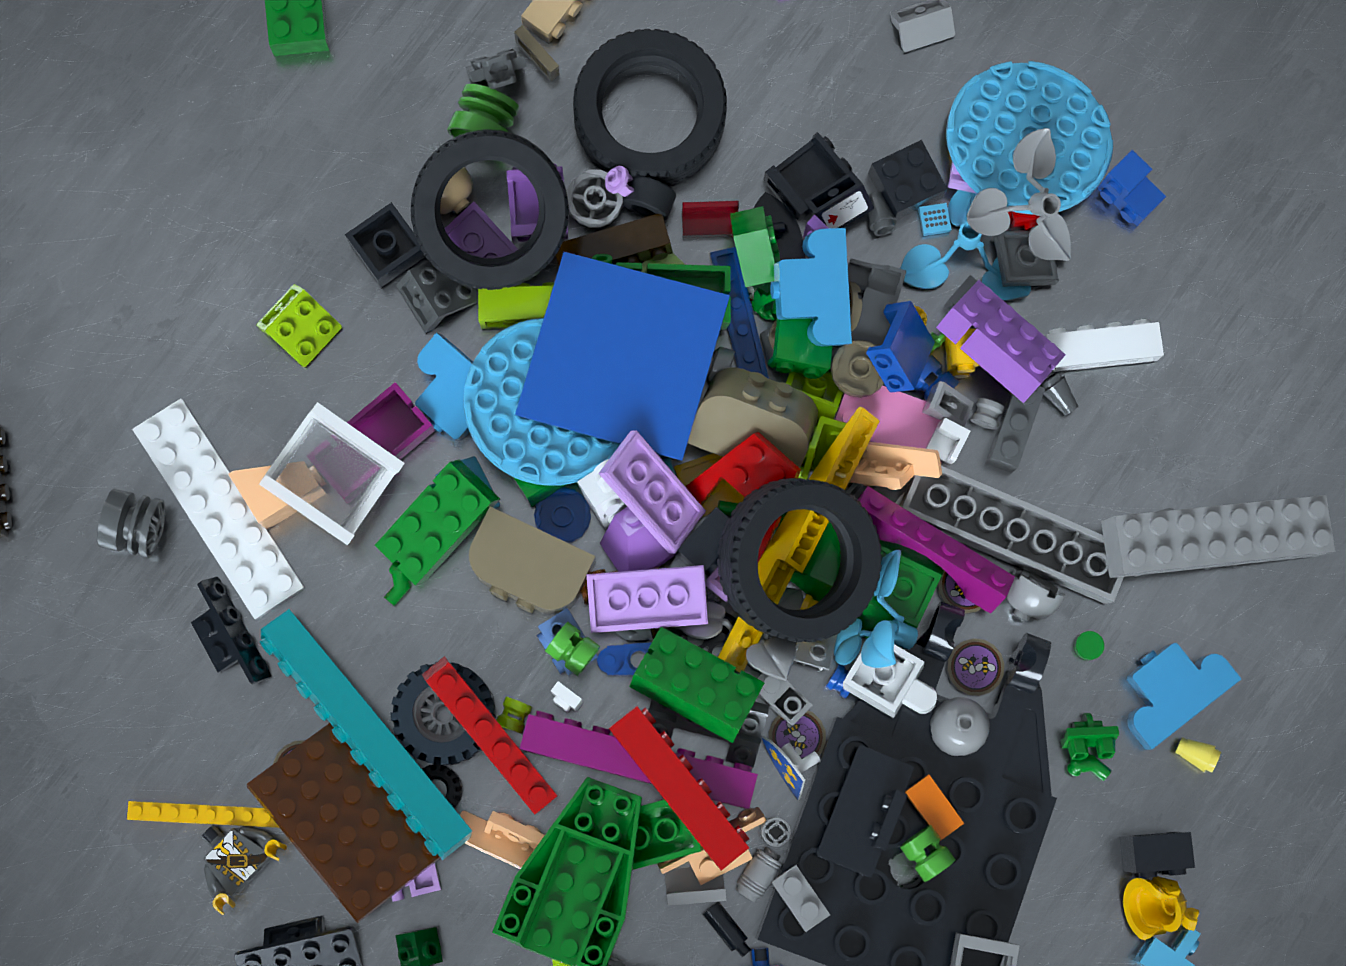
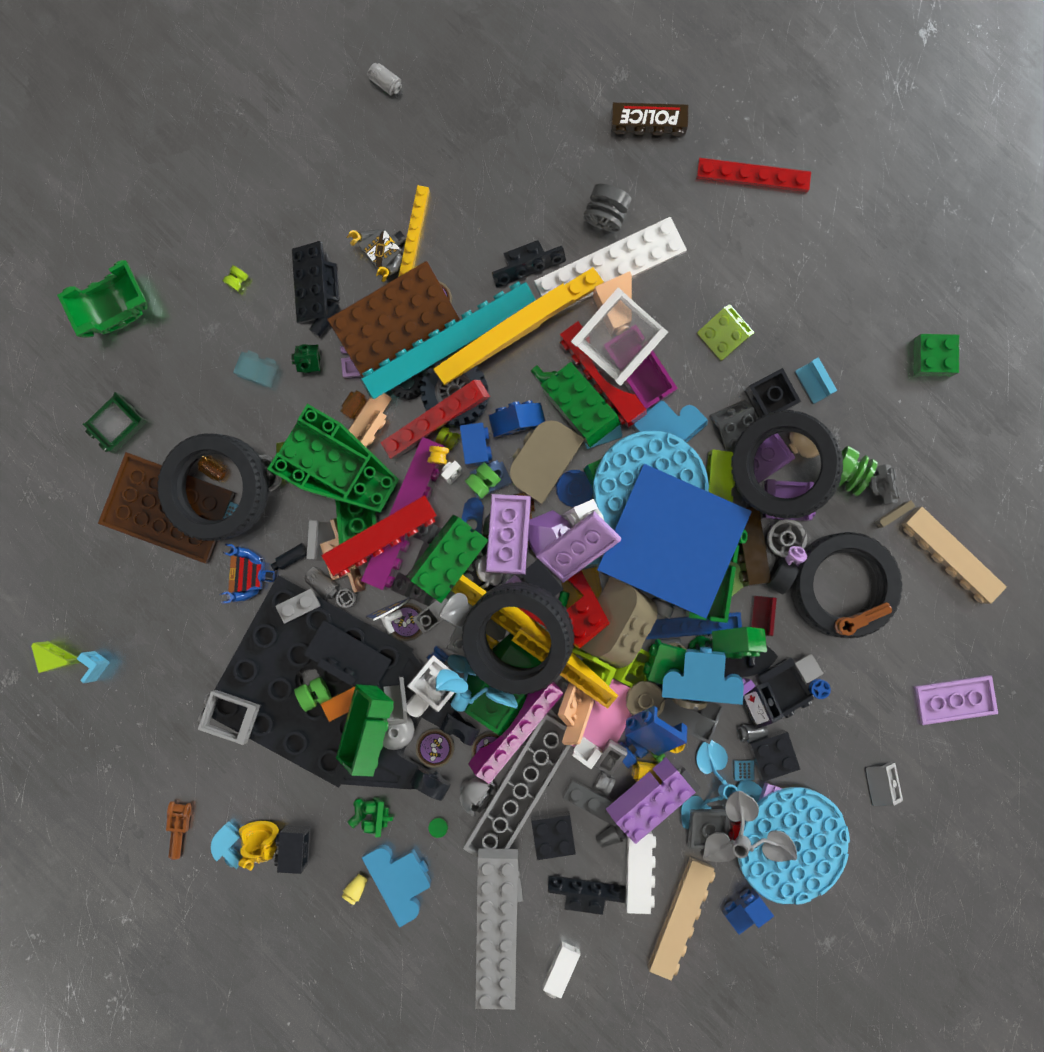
camera: 105 degrees right, 5 degrees up
none -> black cylinder [309,301,339,338]
none -> green piece [336,684,394,776]
none -> clear orange brick [340,390,367,420]
none -> light grey panel [384,677,407,725]
none -> yellow wheel [427,446,449,465]
none -> yellow slope [434,267,604,386]
none -> blue brick [460,423,492,468]
none -> blue brick [488,401,545,437]
none -> black brick [531,811,576,860]
none -> white brick [543,941,580,998]
none -> black bracket [547,876,626,915]
none -> red arch [559,321,647,428]
none -> tan brick [648,857,715,981]
none -> red plate [696,158,811,192]
none -> light grey panel [794,654,824,683]
none -> medium azure panel [795,357,837,404]
none -> blue wheel [808,679,831,699]
none -> dark orange connector [834,602,892,636]

